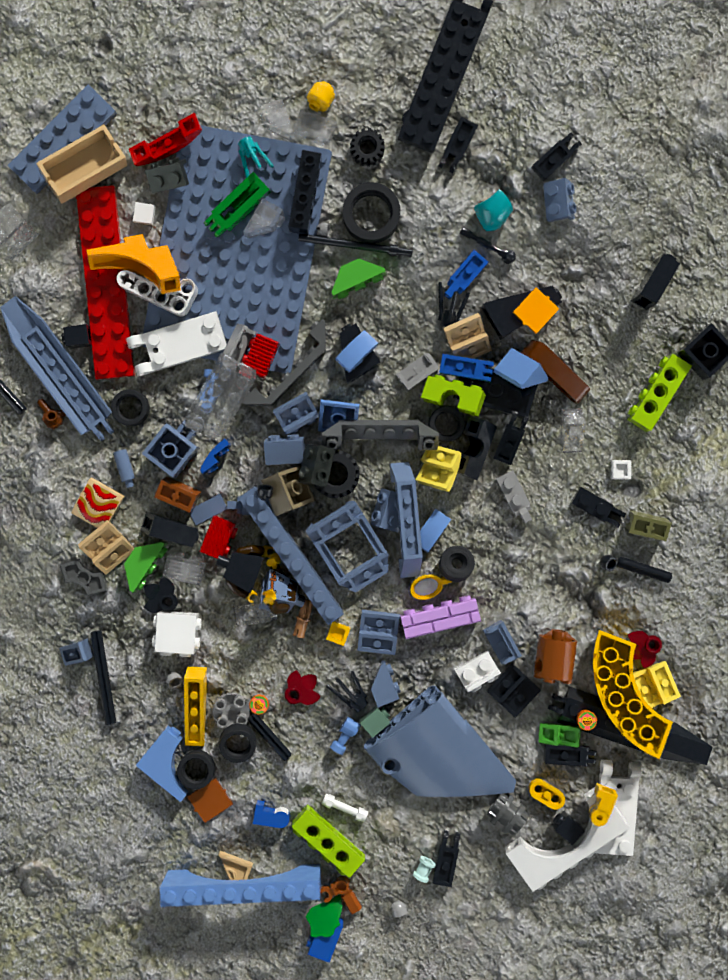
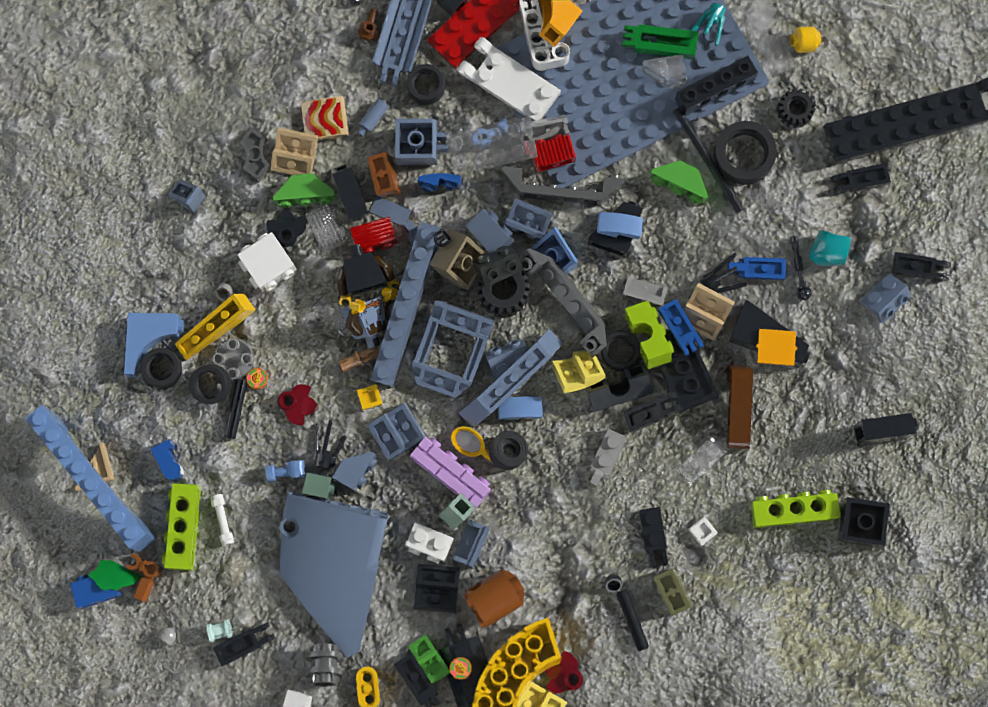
camera: 55 degrees right, 10 degrees down
black axle [91,630,116,725] -> none
dark orange piece [188,777,233,823] -> none
medium blue slope [494,348,548,389] -> none
none -> sand green brick [439,493,476,530]

